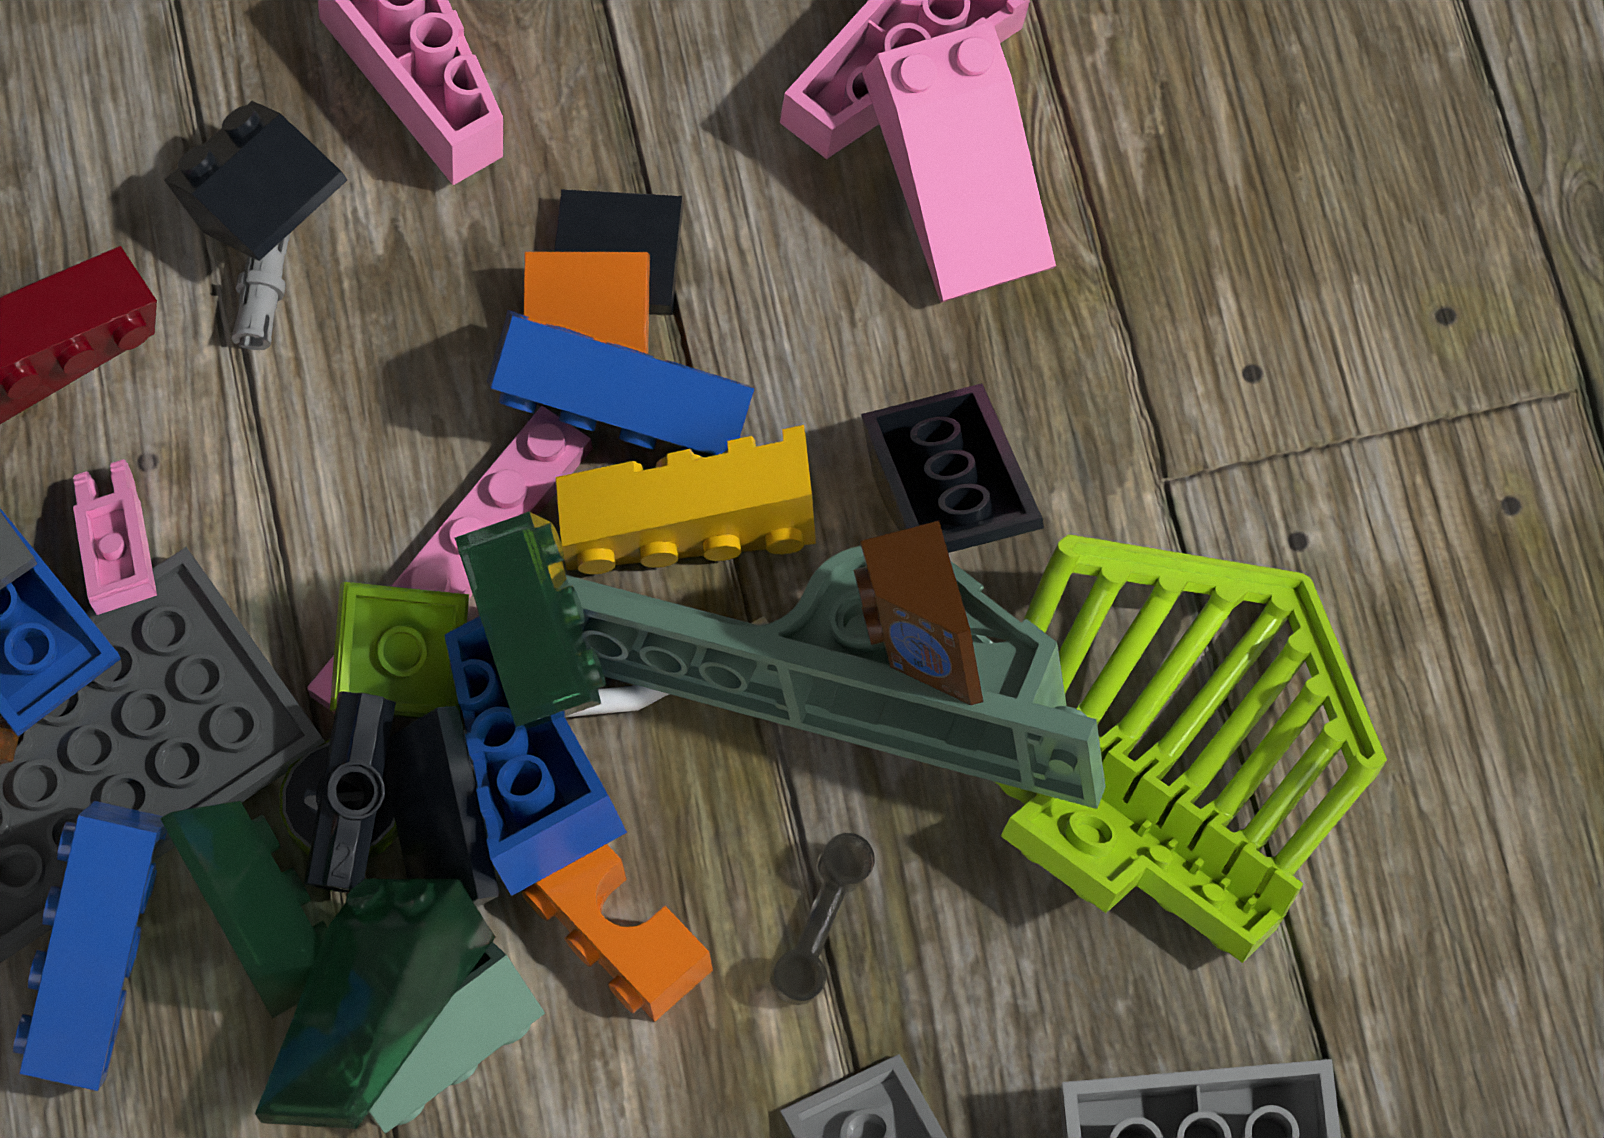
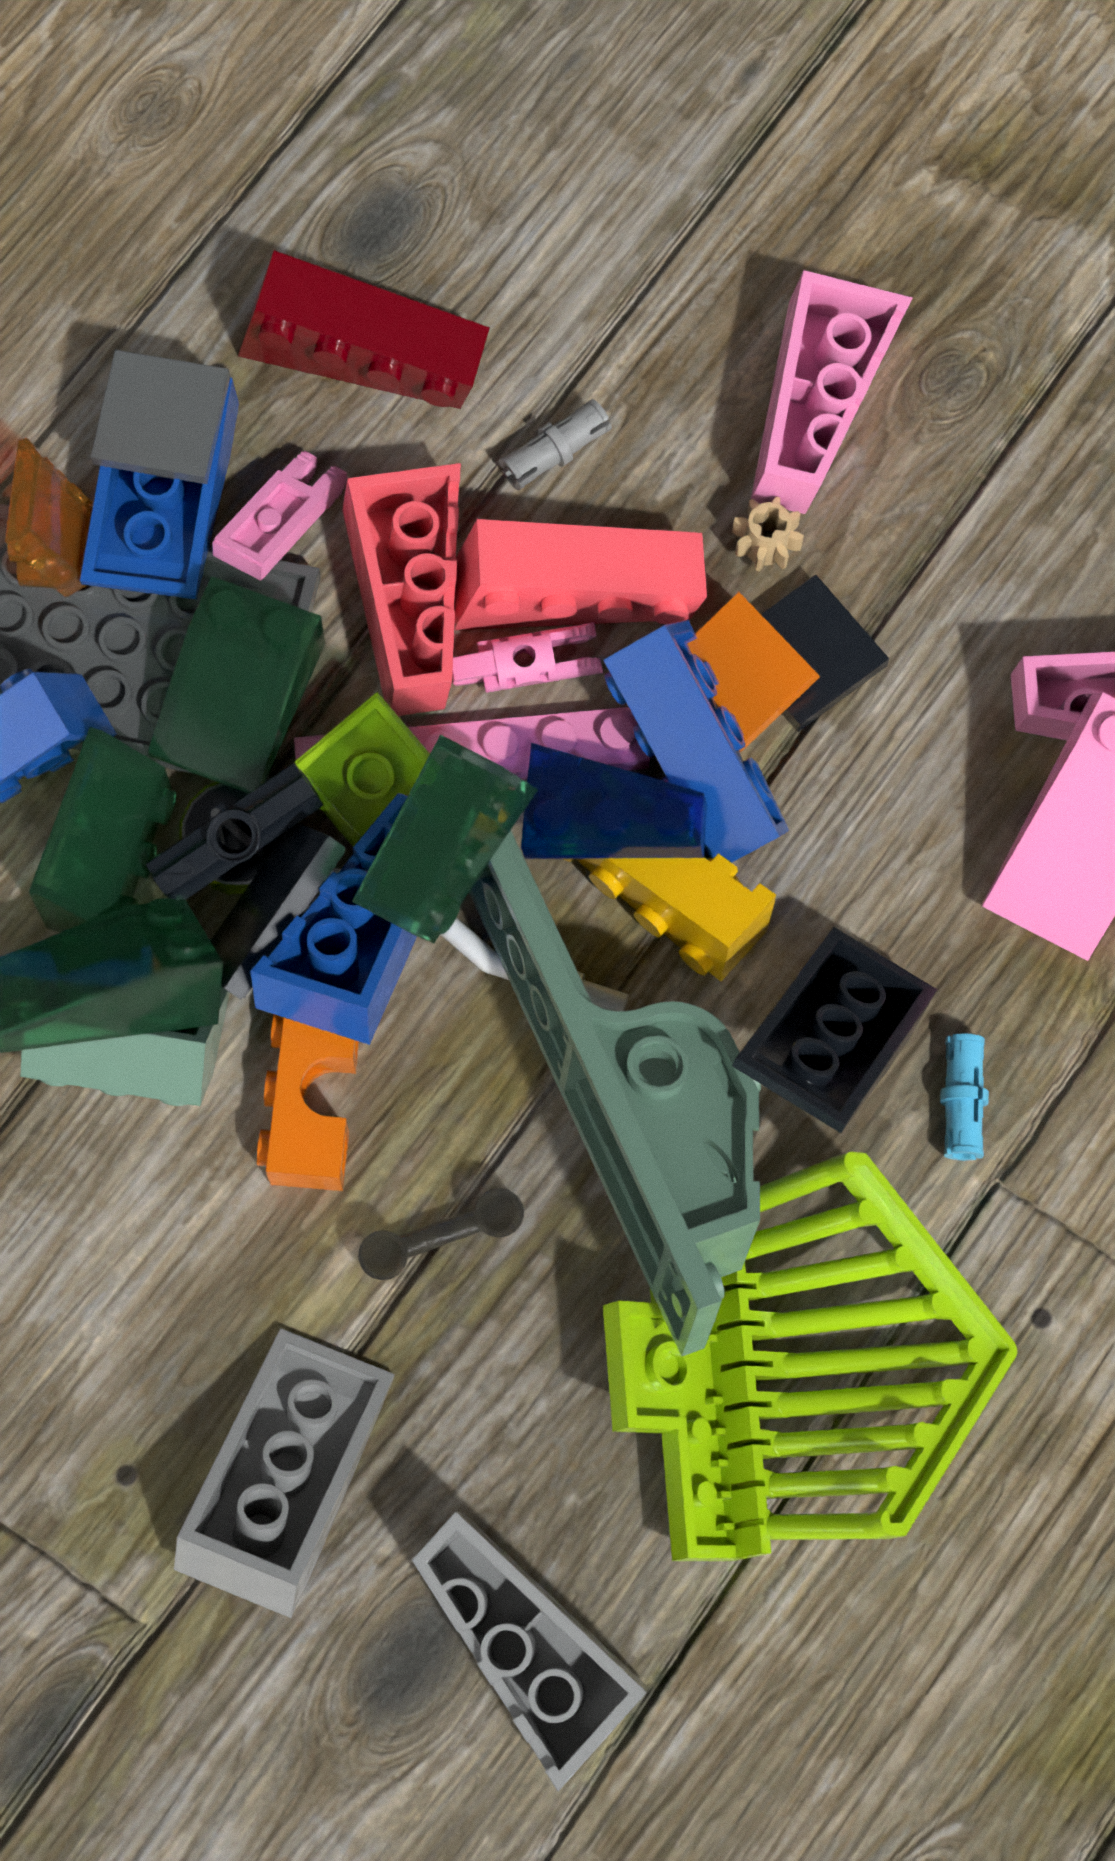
camera: 40 degrees right, 5 degrees up
black slope [164,101,348,261] -> none
reddish brown slope [853,521,983,705] -> none
none -> clear green slope [148,576,326,793]
none -> coral wedge [342,463,461,716]
none -> bright pink hinge [452,622,603,693]
none -> coral wedge [454,519,707,630]
none -> clear blue wing [520,742,707,859]
none -> tan gear [732,497,804,572]
none -> medium azure pin [940,1034,989,1161]

